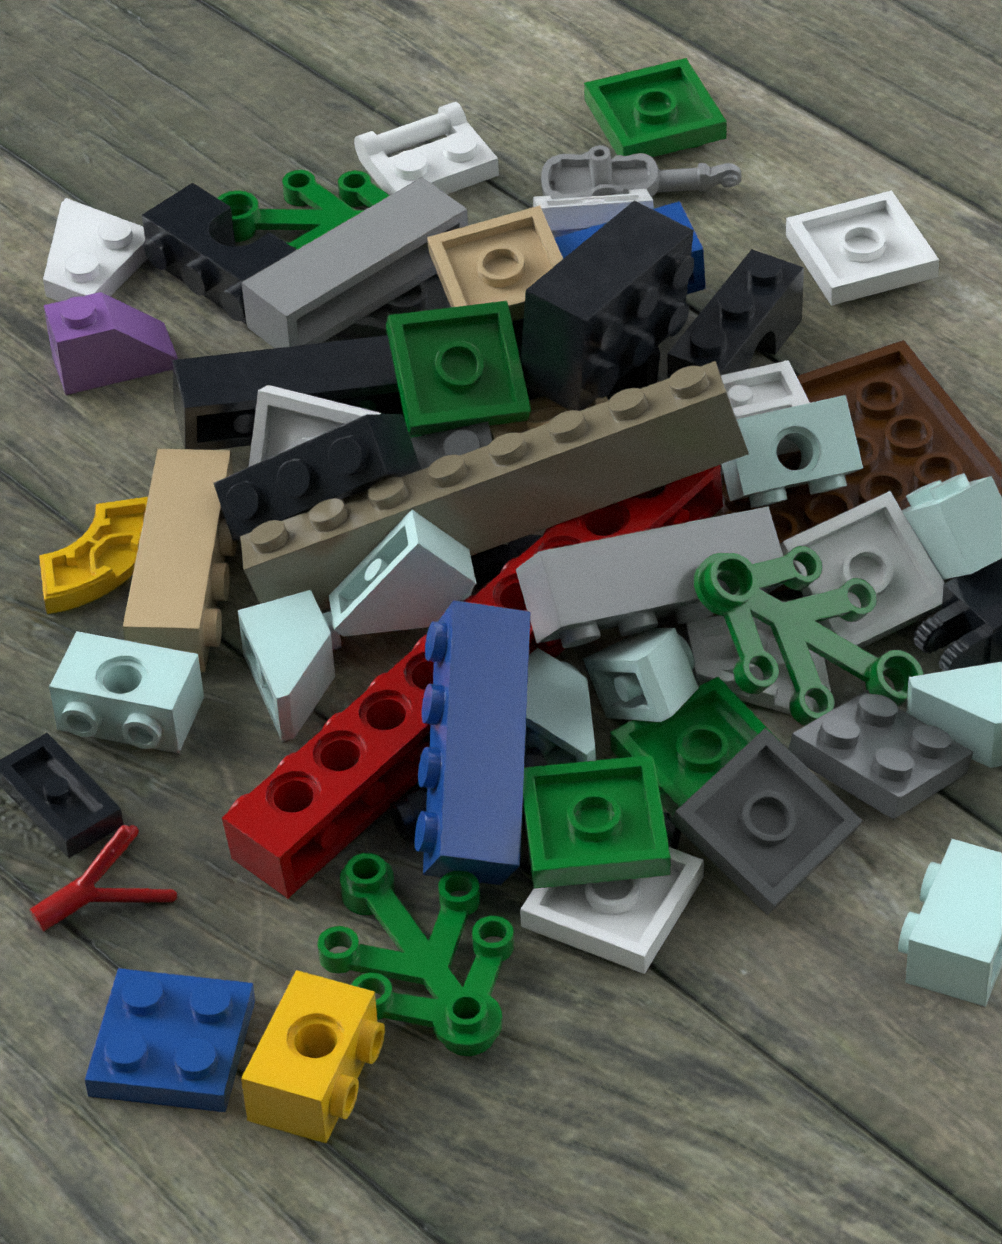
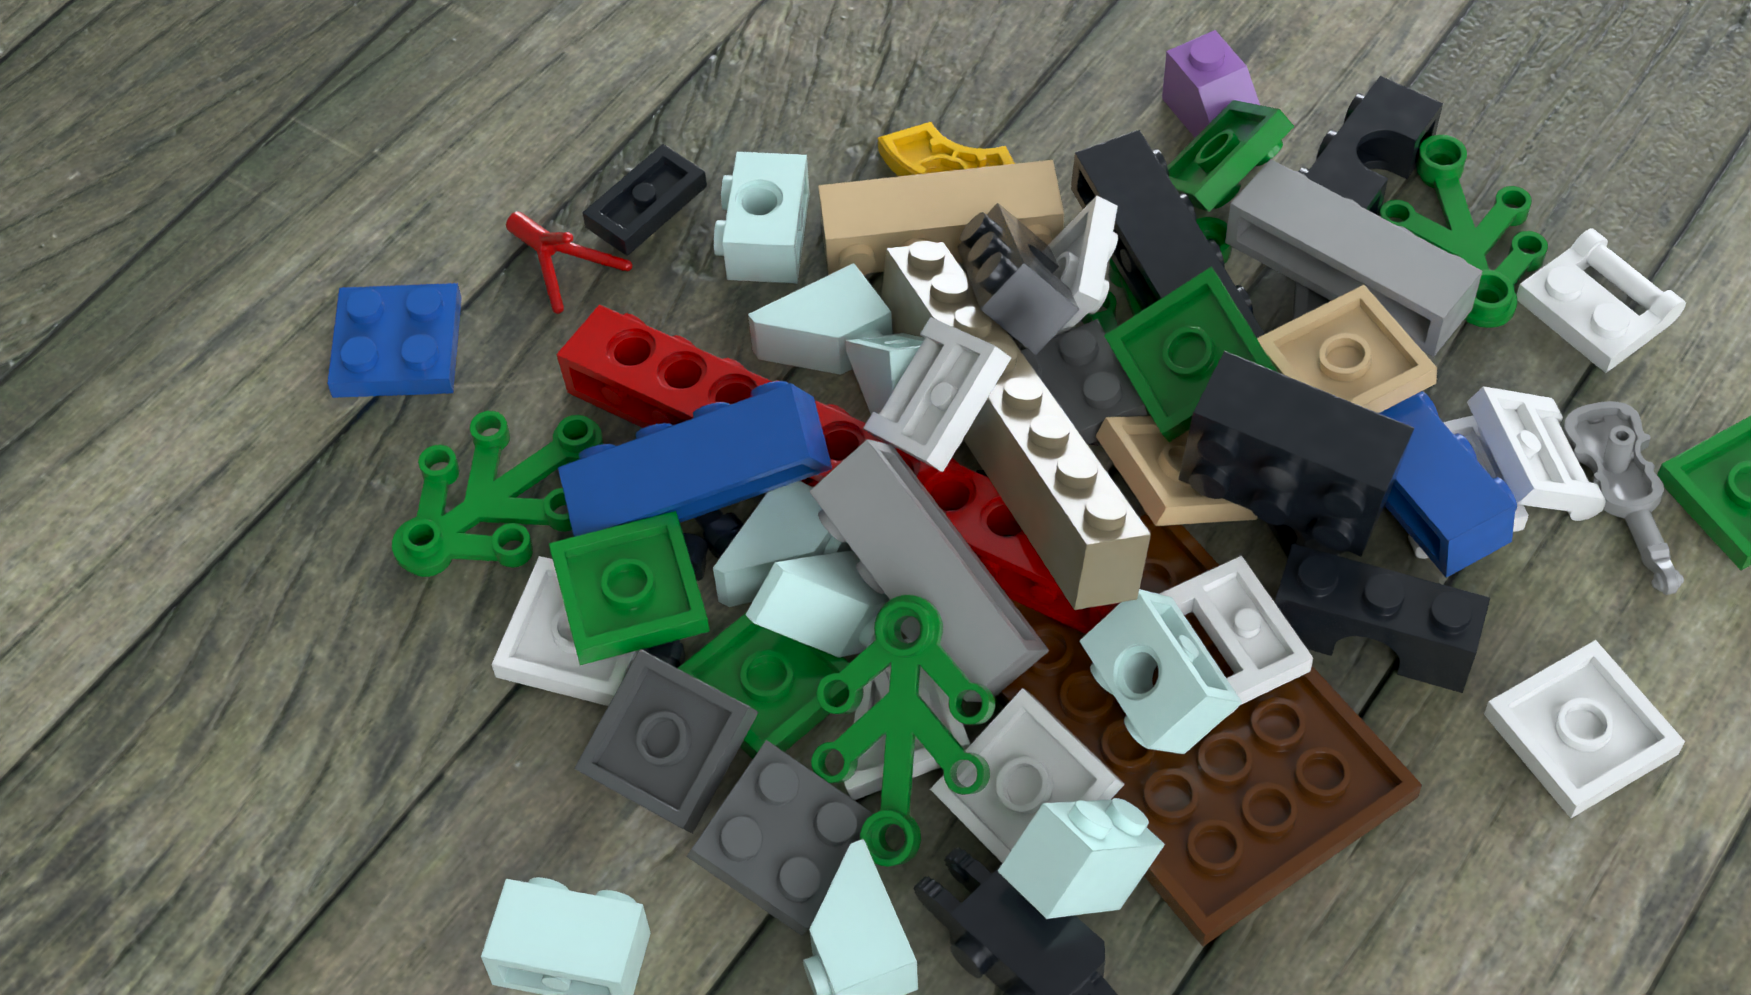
camera: 80 degrees right, 10 degrees up
white wing [43,198,148,302] -> none
yellow brick [241,970,385,1143] -> none
none -> white plate [863,317,1011,472]
none -> green plate [1167,100,1295,212]

